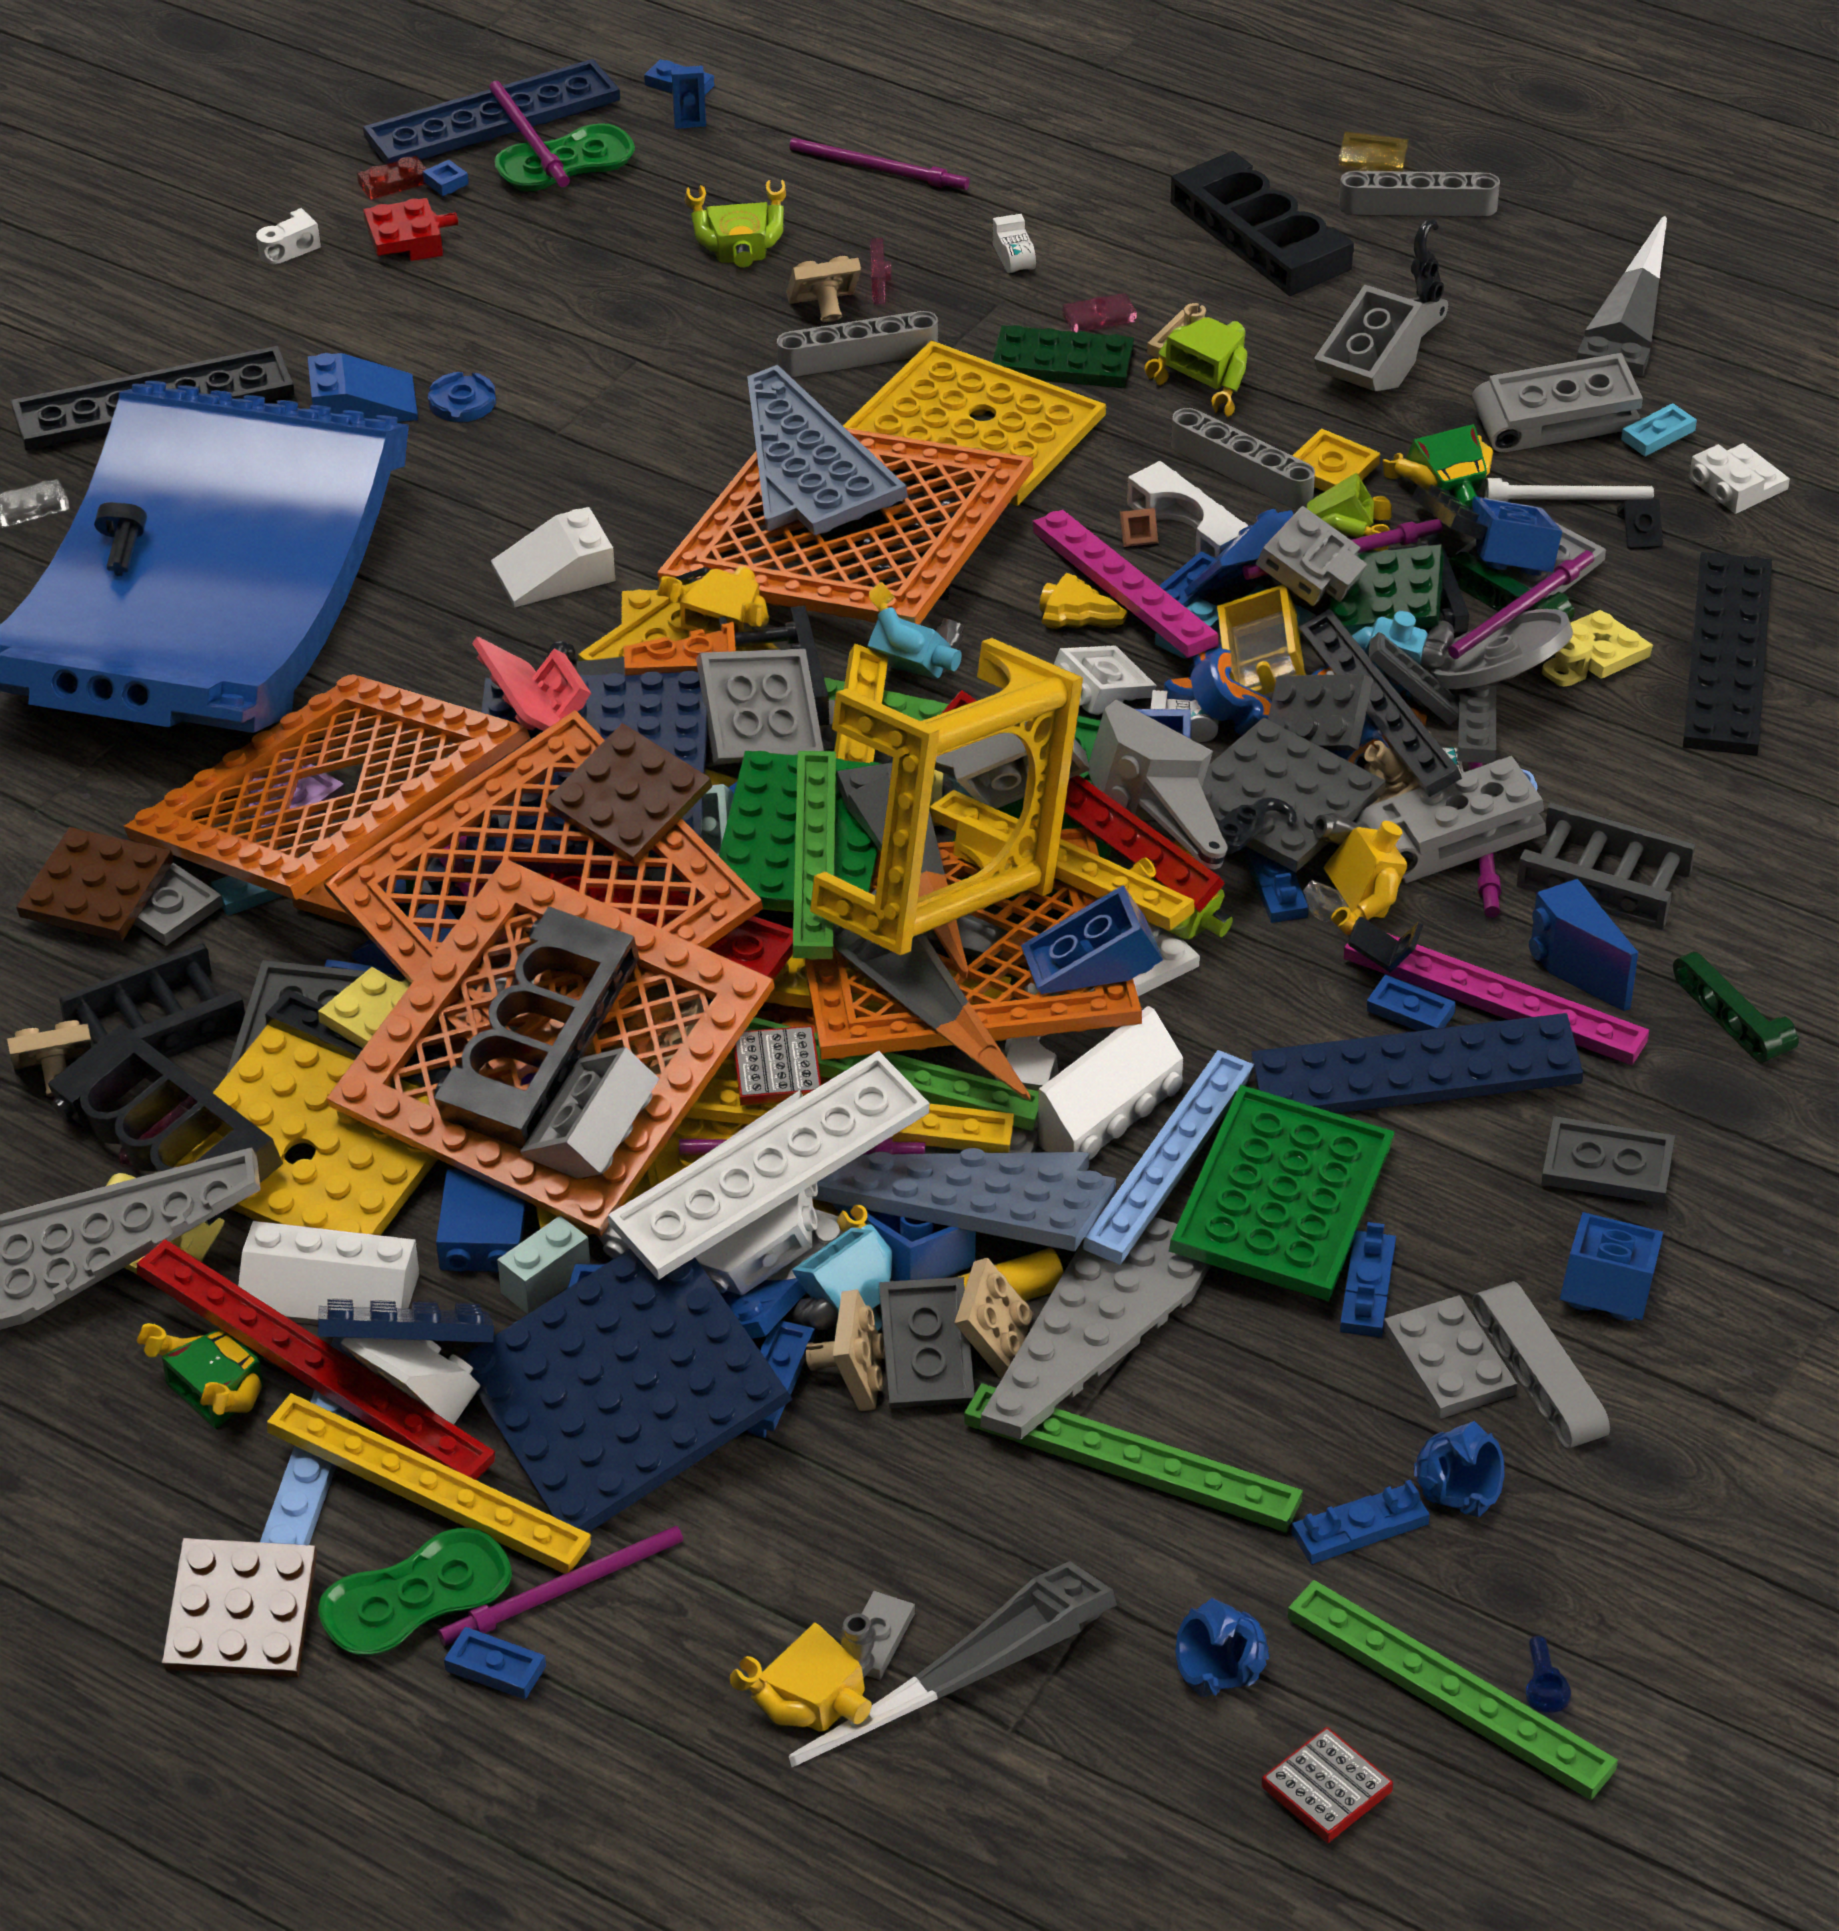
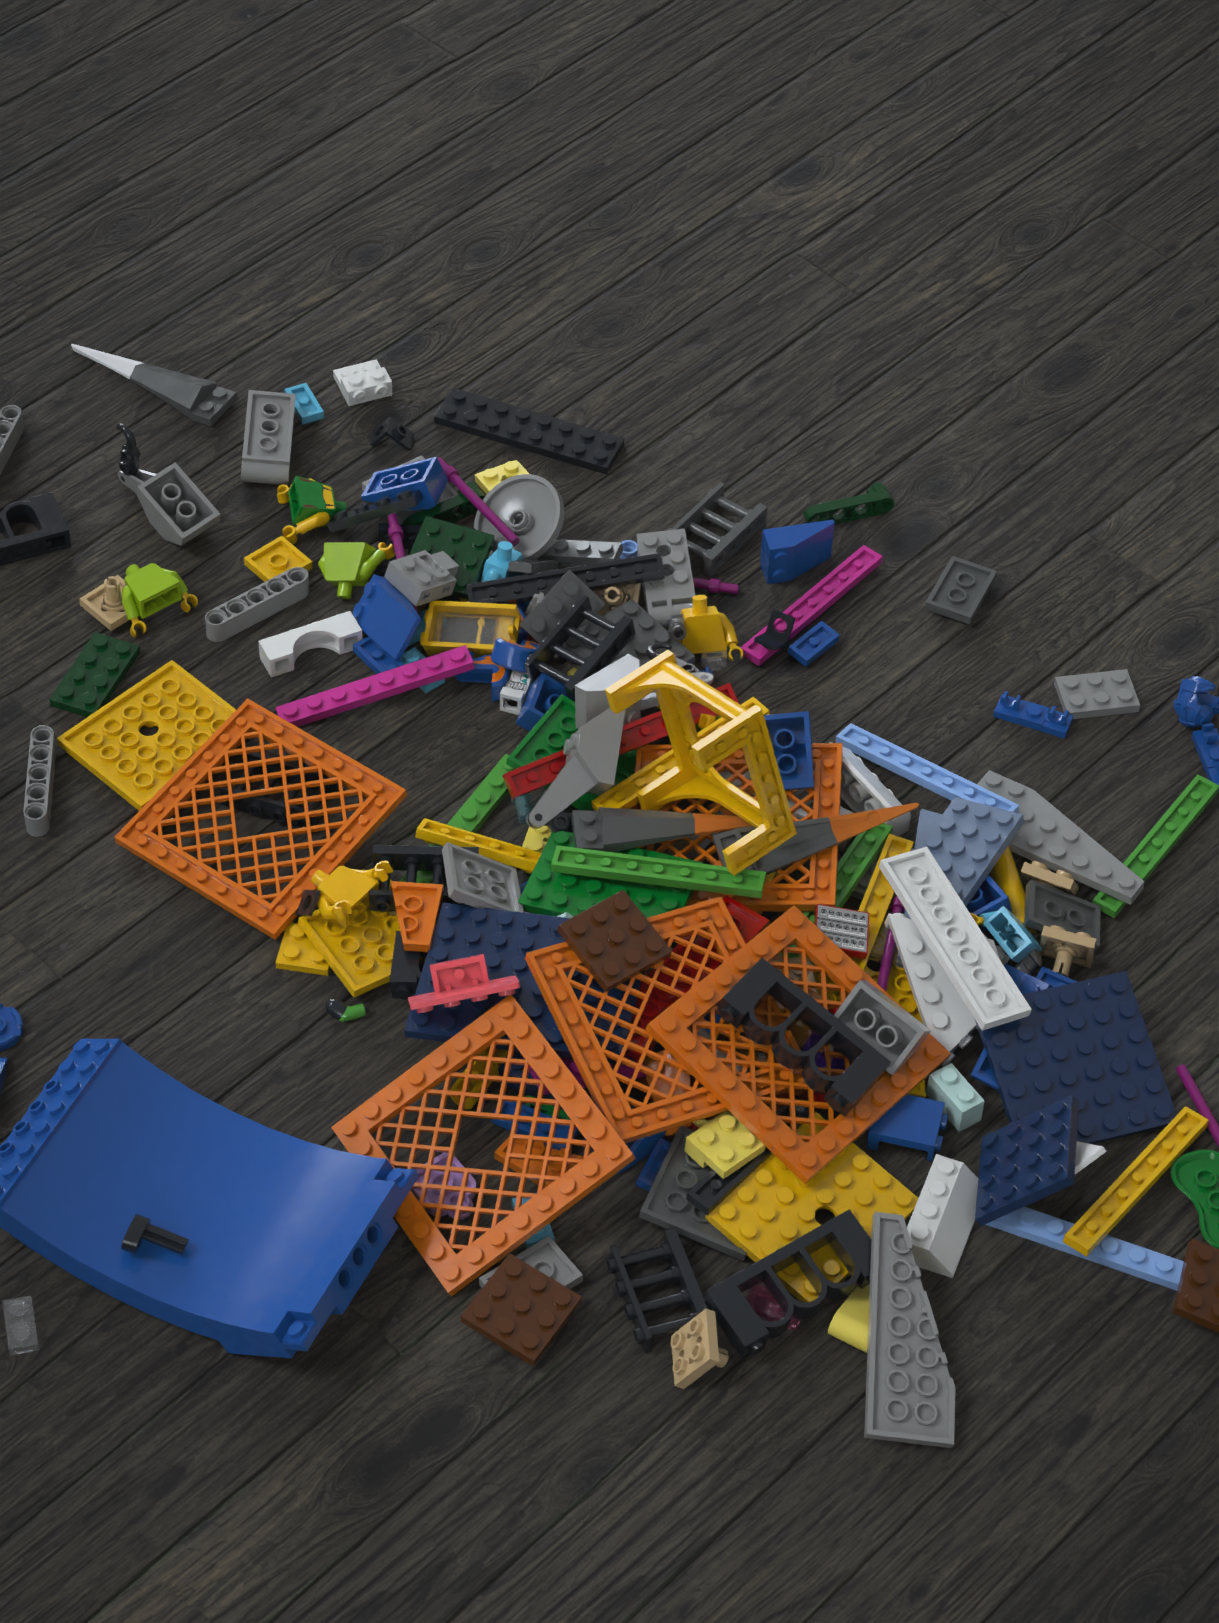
camera: 80 degrees left, 5 degrees up
torso [136,1323,265,1429] -> none
red plate [137,1239,495,1480] -> none
white slope [491,507,615,608] -> none
sand blue wing [747,365,908,536] -> none
medium azure torso [868,582,964,679] -> none
yellow rock [1039,573,1127,629] -> none
white plate [1054,646,1157,715] -> none
clear pink plate [1063,293,1136,332] -> none
nougat slope [1119,508,1159,547] -> none
green plate [1169,1085,1395,1301] -> none
dark blue plate [1251,1013,1583,1113] -> none
light grey beam [1473,1281,1610,1449] -> none
white piece [1484,478,1654,502] -> none
blue slope [1559,1212,1663,1321] -> none
none -> black fence [525,595,636,702]

